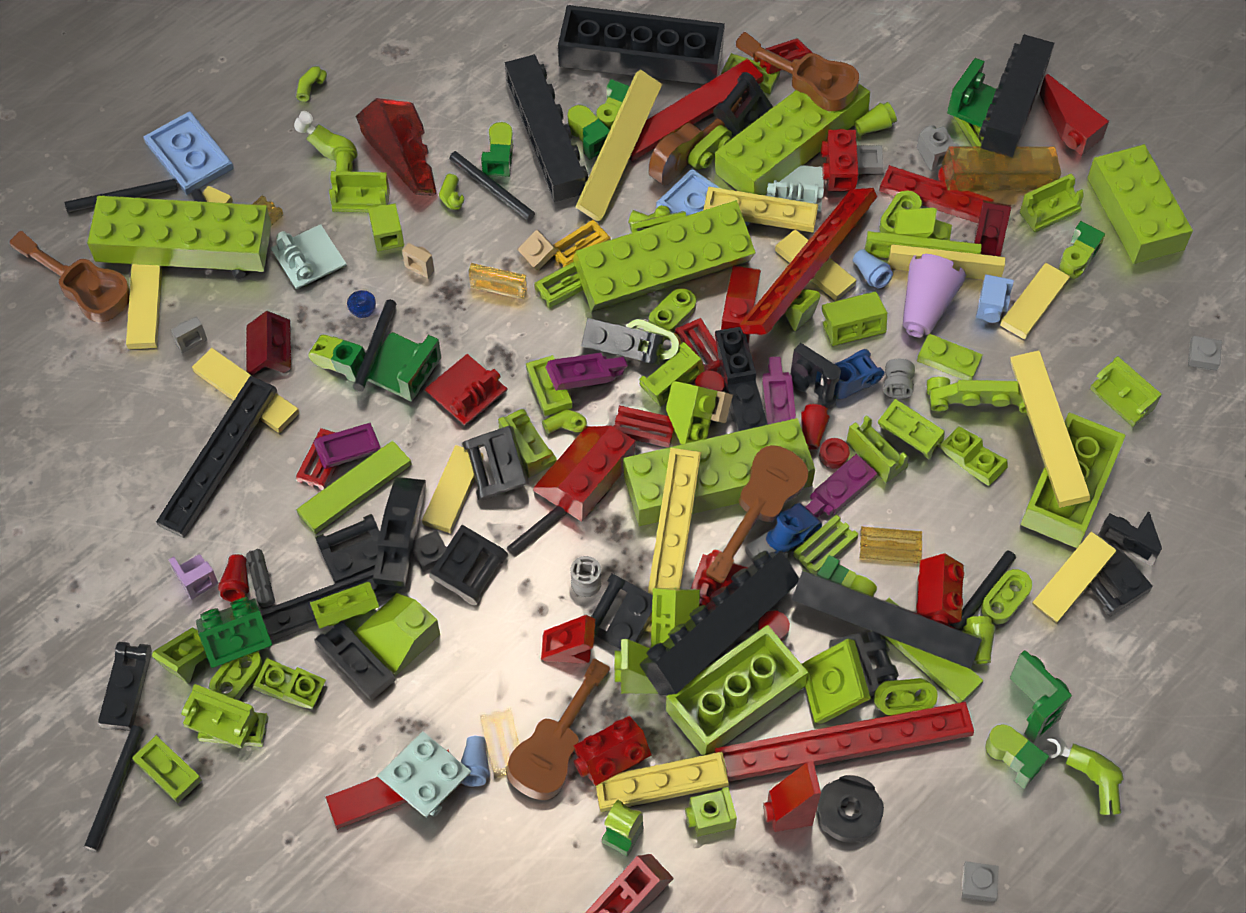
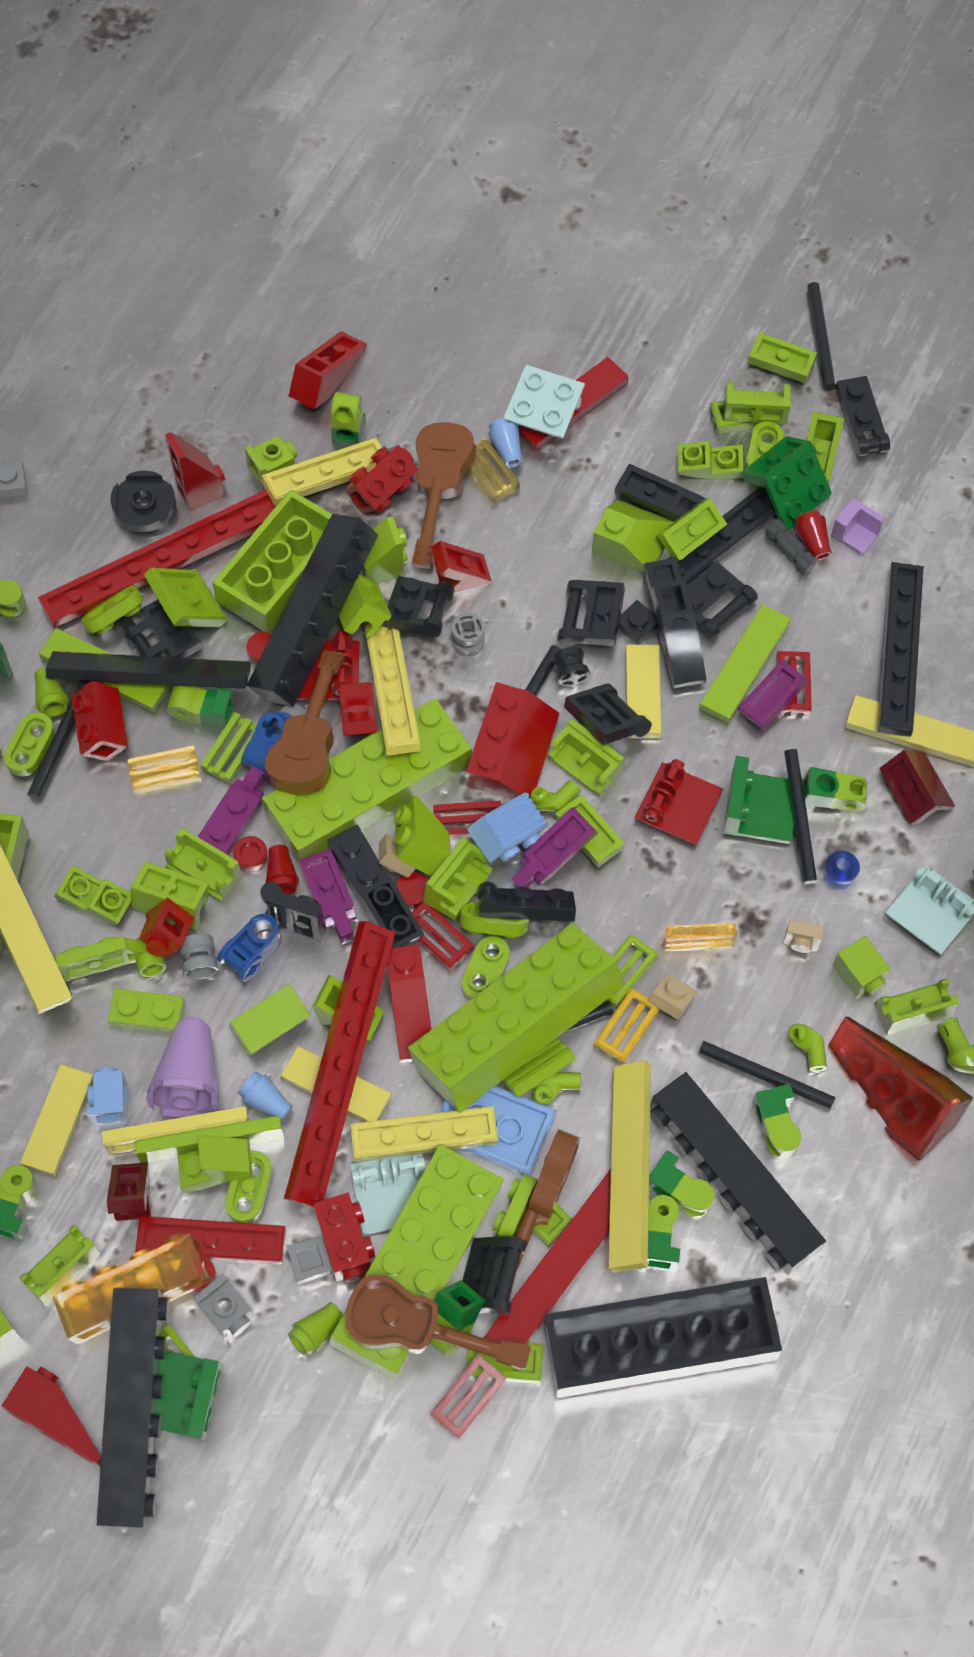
camera: 160 degrees right, 5 degrees up
none -> red brick [139,897,194,958]
none -> red slope [339,682,377,736]
none -> green leg [430,1280,485,1357]
none -> light blue brick [467,793,548,863]
none -> black wheel [552,647,590,686]

